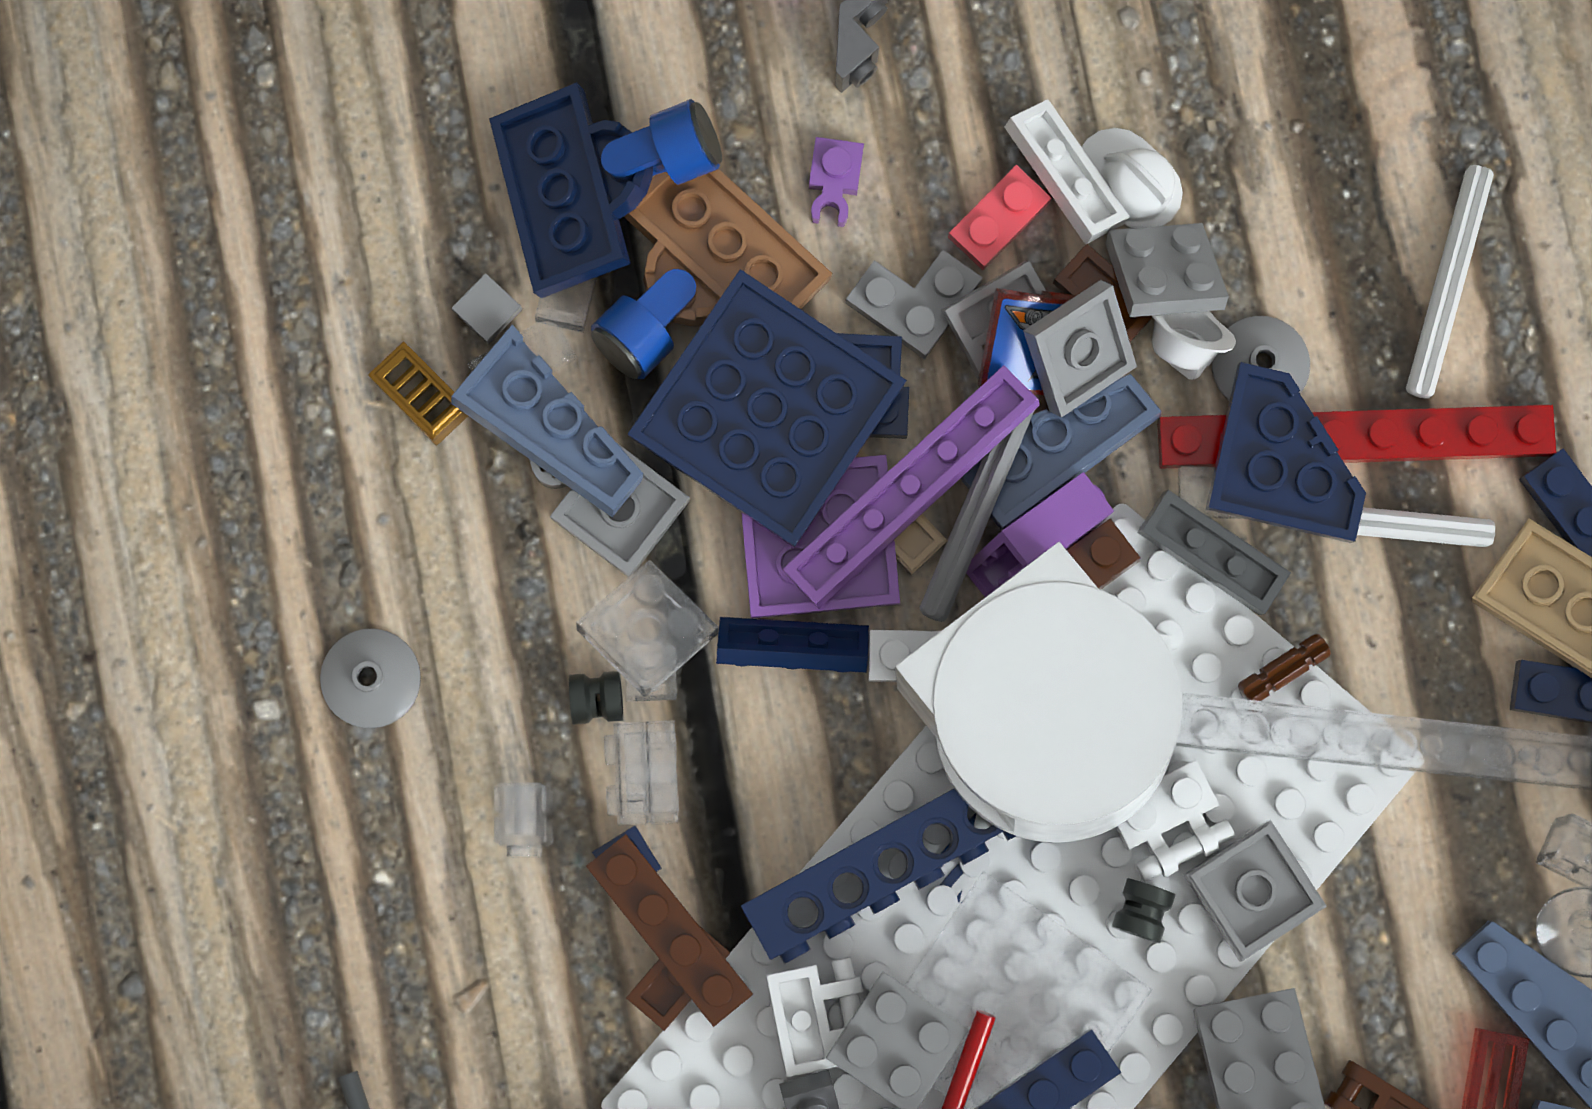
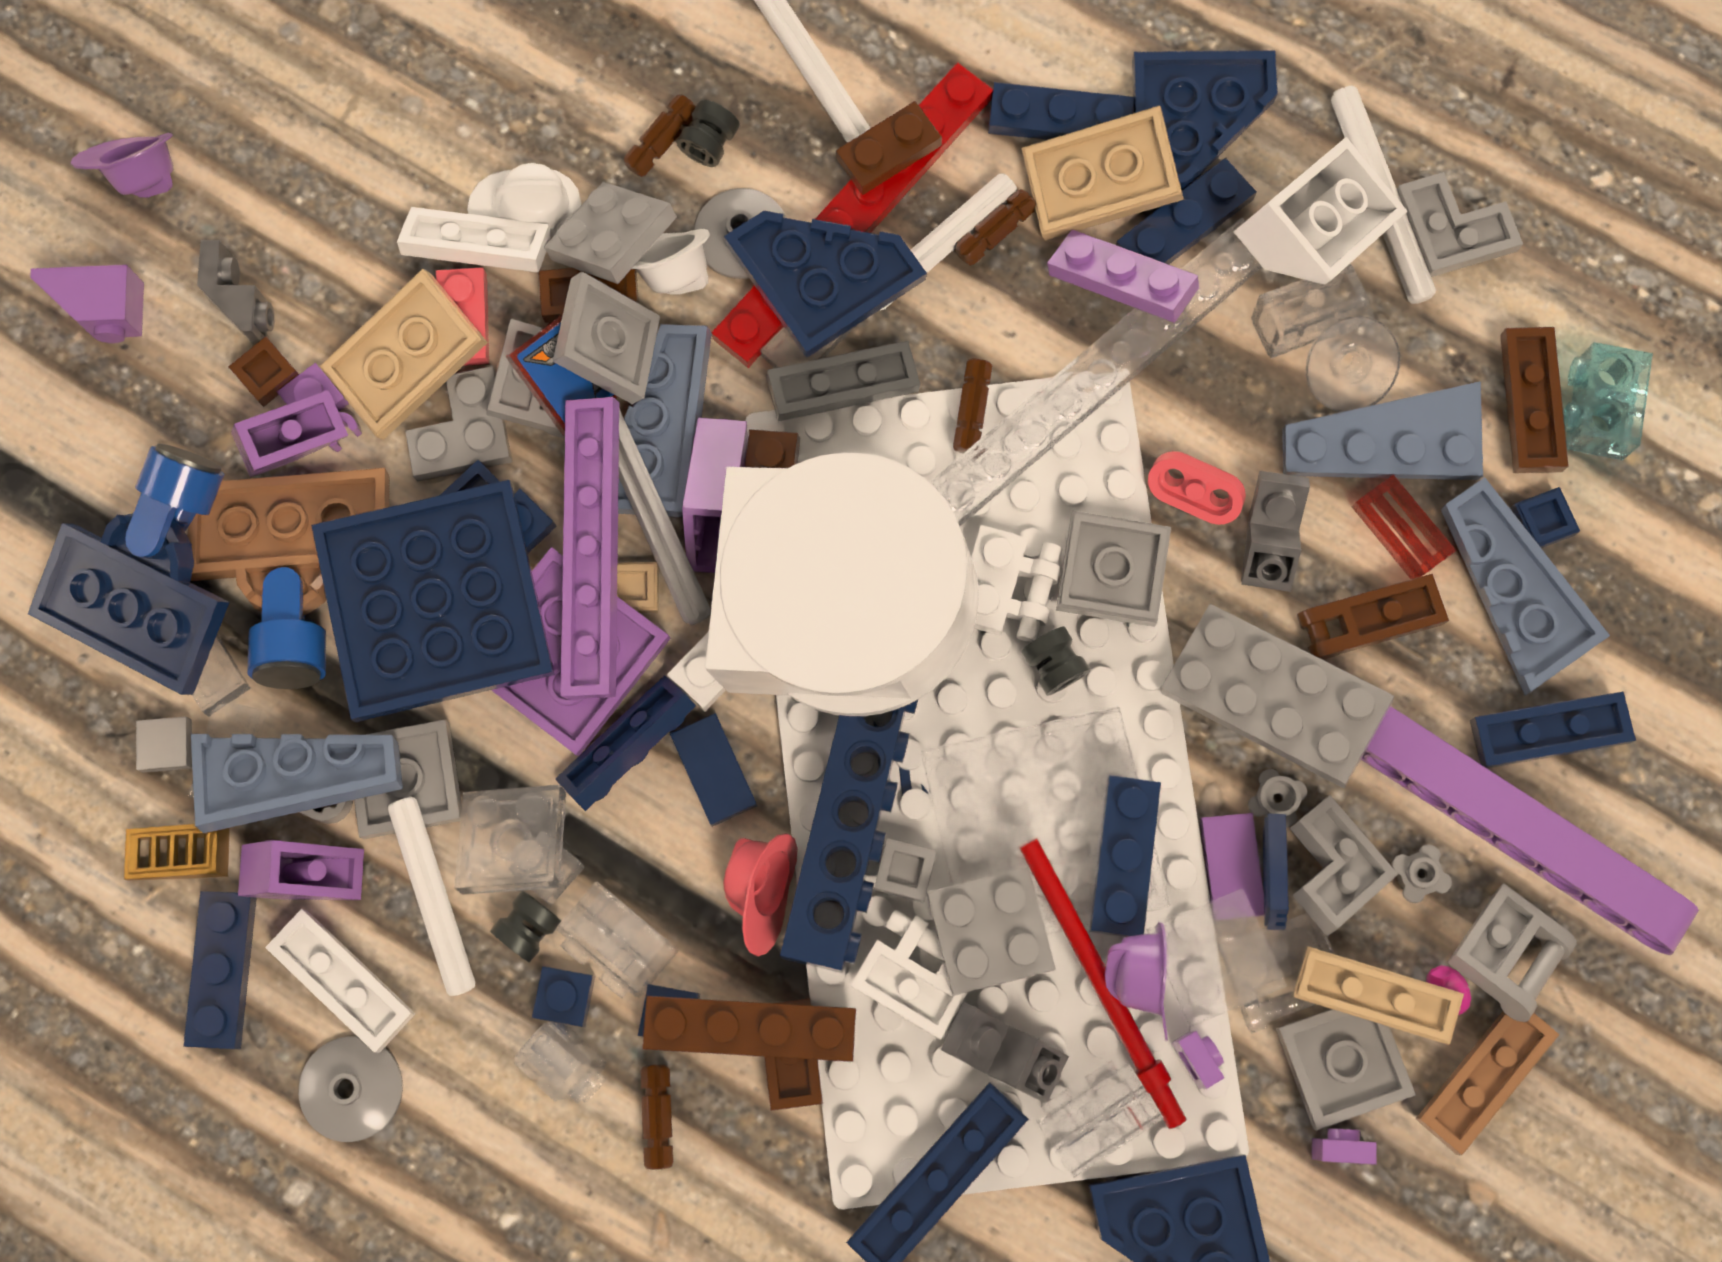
camera: 40 degrees left, 5 degrees down
none -> dark blue plate [183,891,257,1049]
none -> reddish brown plate [228,337,299,407]
none -> medium lavender slope [231,390,348,478]
none -> medium lavender slope [238,840,364,900]
none -> white plate [265,909,415,1053]
none -> tan tile [319,269,488,440]
none -> white axle [388,797,475,996]
none -> dark blue plate [532,966,596,1027]
none -> reddish brown axle [624,94,696,177]
none -> reddish brown axle [641,1065,673,1170]
none -> dark blue tile [670,713,757,827]
none -> pearl dark grey wheel [676,100,740,167]
none -> coral piece [723,833,798,956]
none -> reddish brown plate [836,101,942,195]
none -> light grey plate [874,838,937,903]
none -> reddish brown axle [955,189,1036,266]
none -> medium lavender plate [1047,229,1199,323]
none -> coral plate [1148,451,1246,525]
none -> flat silver slope [1241,471,1310,592]

